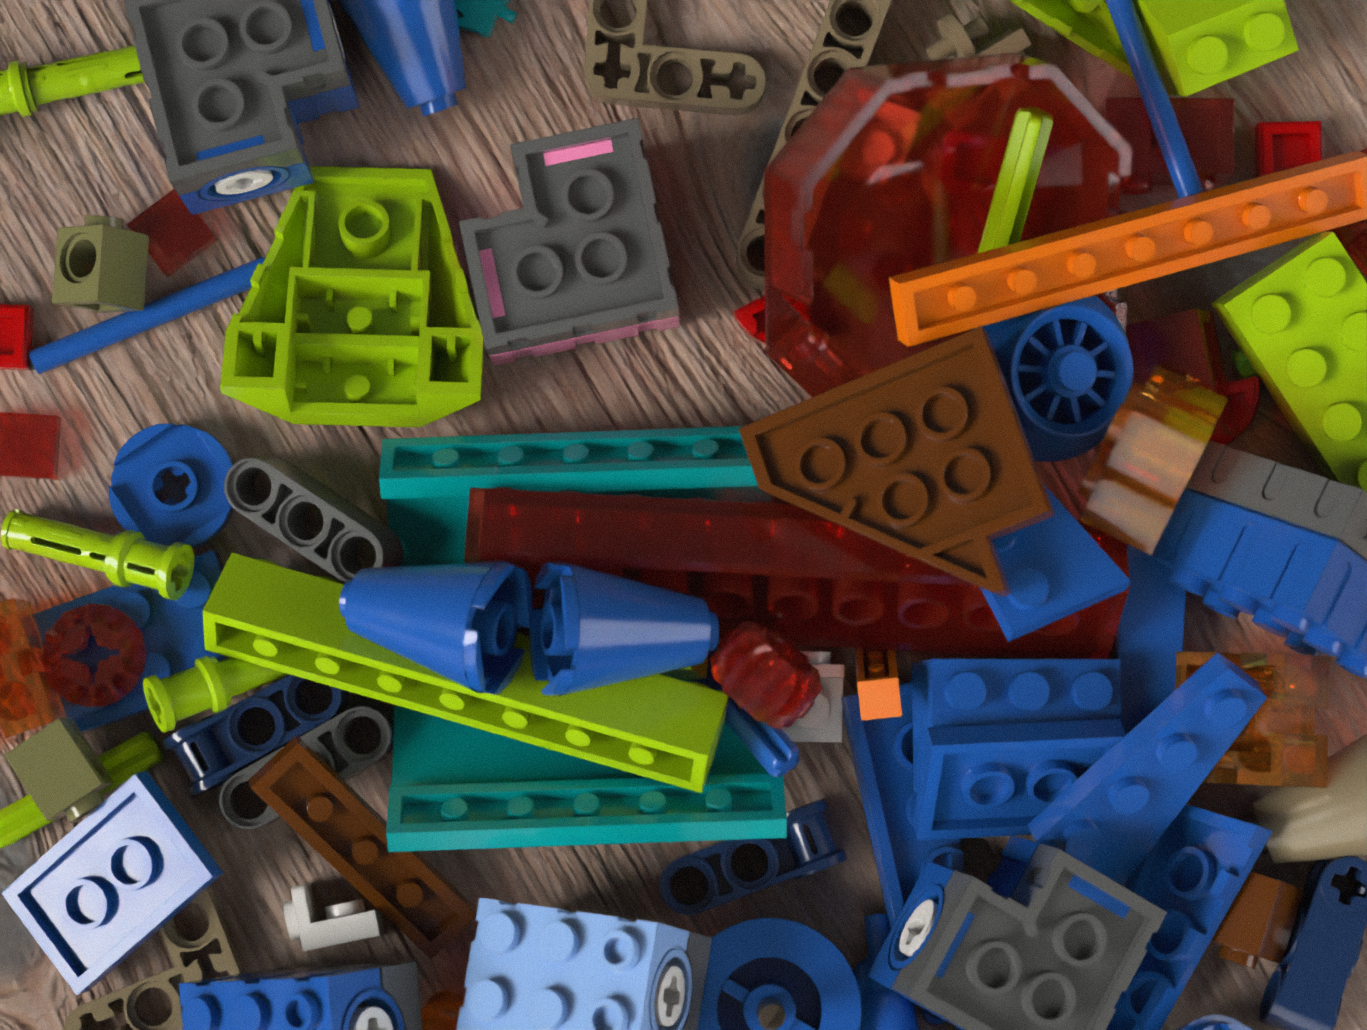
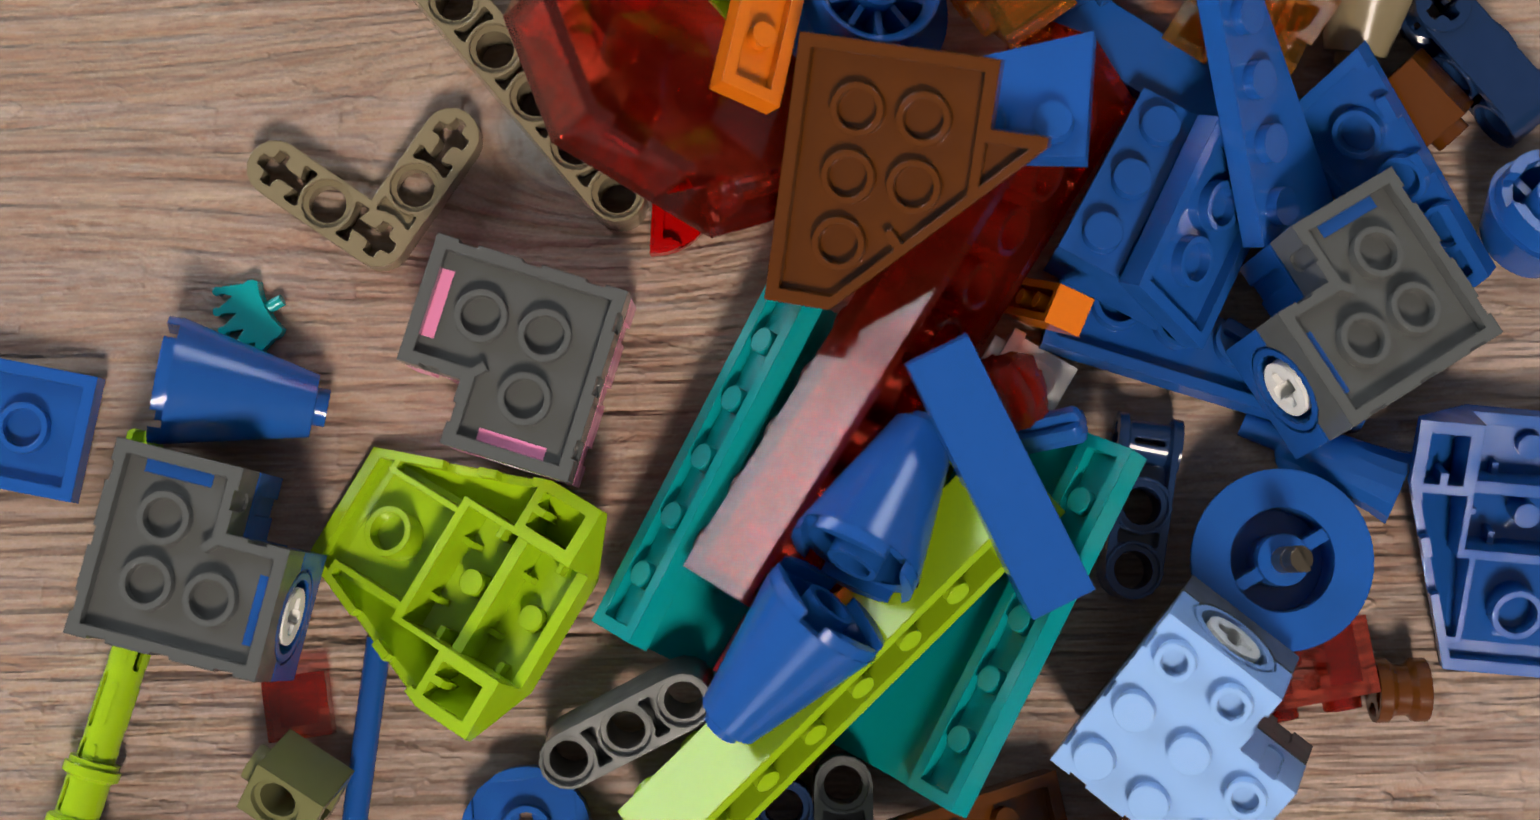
camera: 60 degrees left, 0 degrees up
none -> blue slope [904,334,1096,620]

